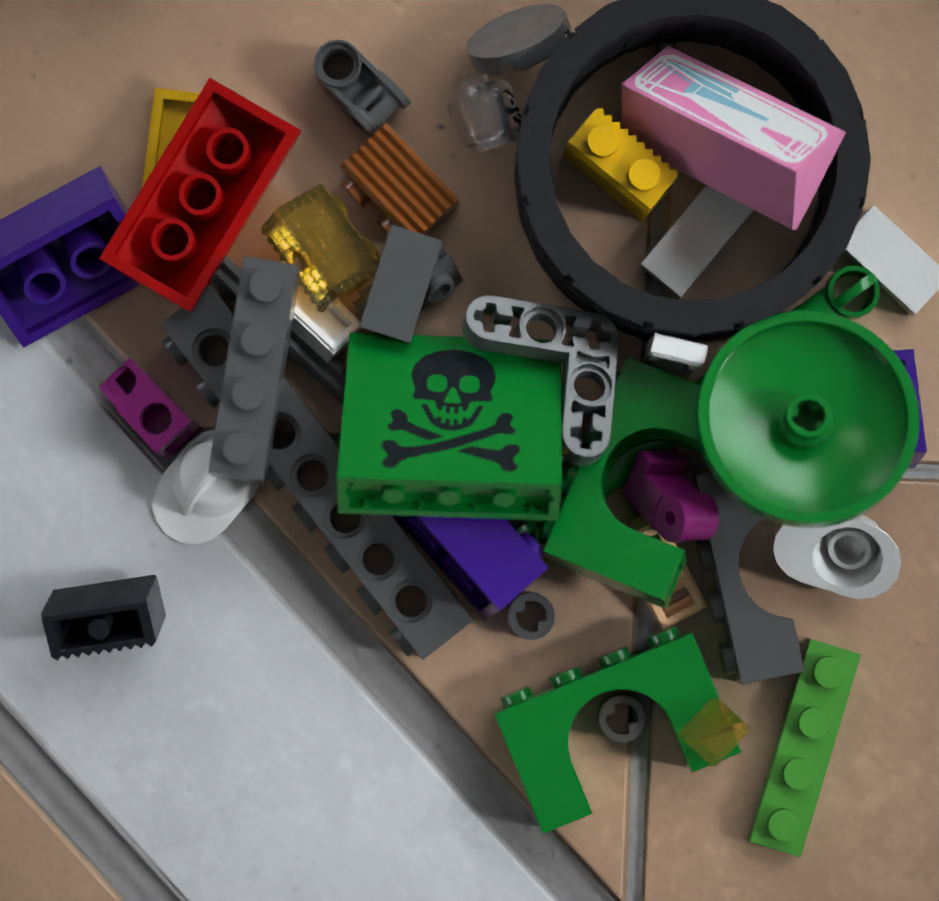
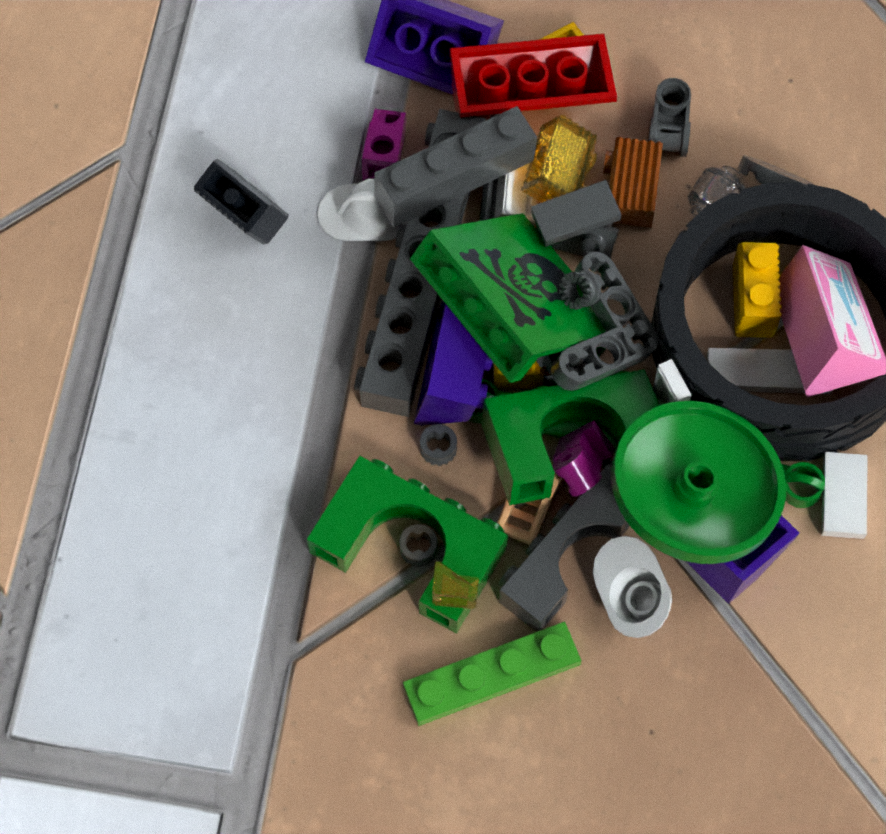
camera: 55 degrees right, 20 degrees down
none -> dark grey bush [559,269,601,309]

